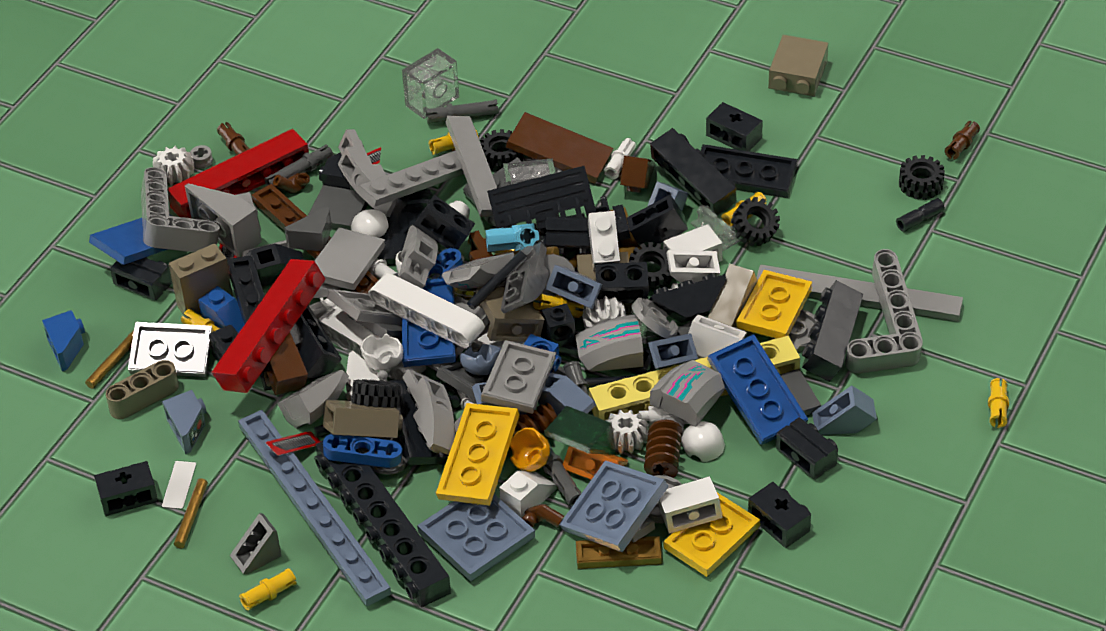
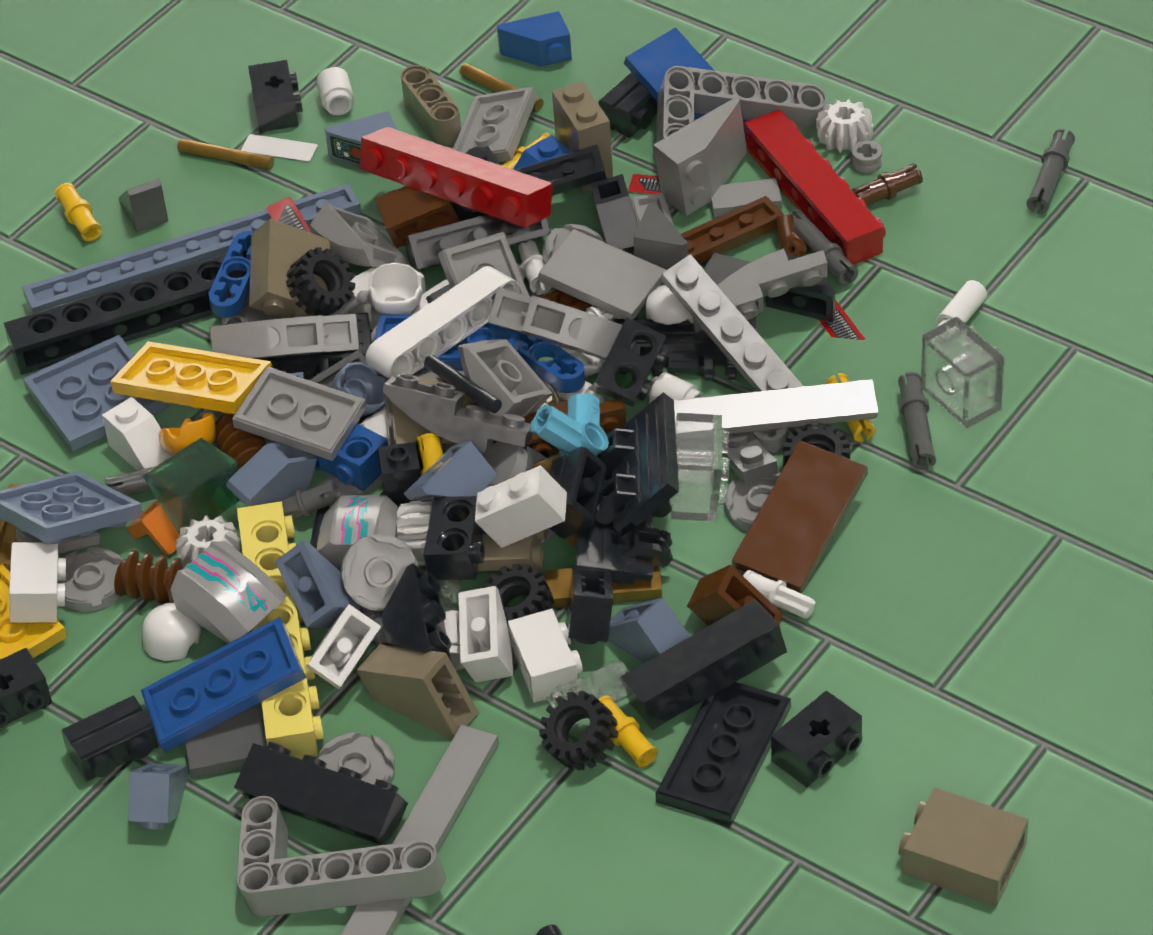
camera: 100 degrees right, 0 degrees up
reddish brown arm [522,504,564,528] -> none
yellow plate [736,270,812,339] -> none
none -> white brick [316,67,354,116]
none -> white cylinder [935,280,987,339]
none -> dark grey pin [1026,129,1075,214]

